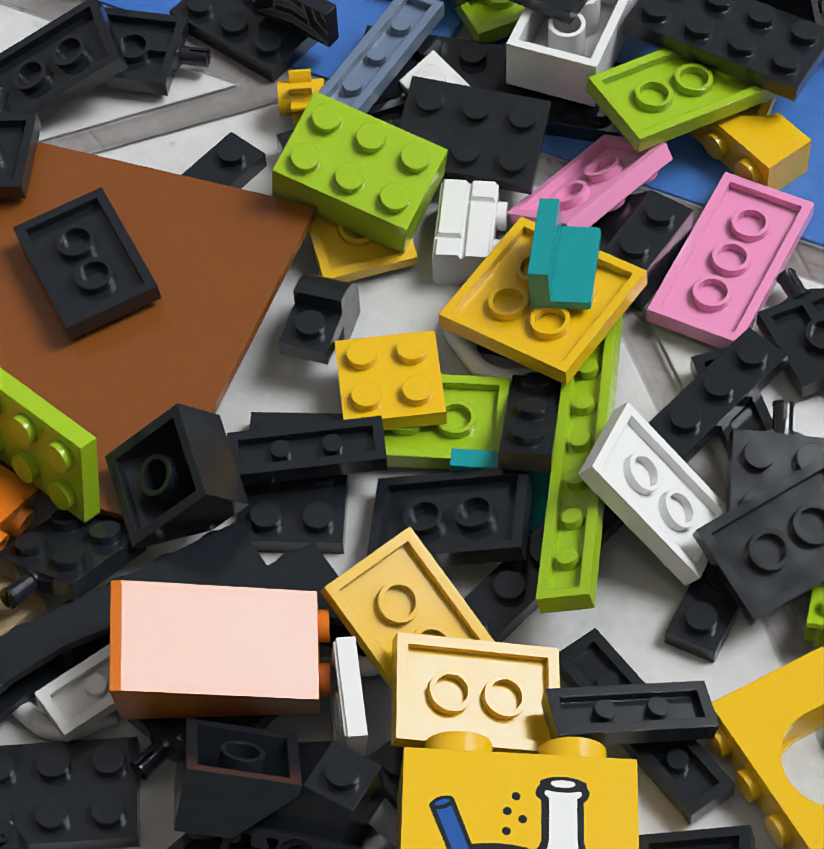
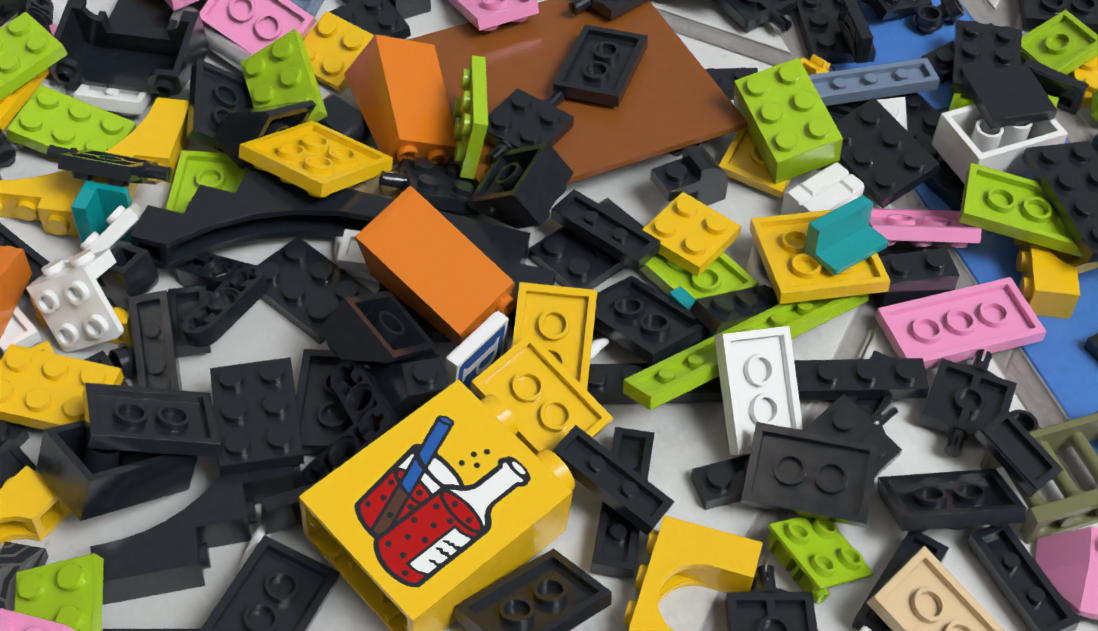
camera: 40 degrees right, 5 degrees down
none -> black plate [484,88,574,165]

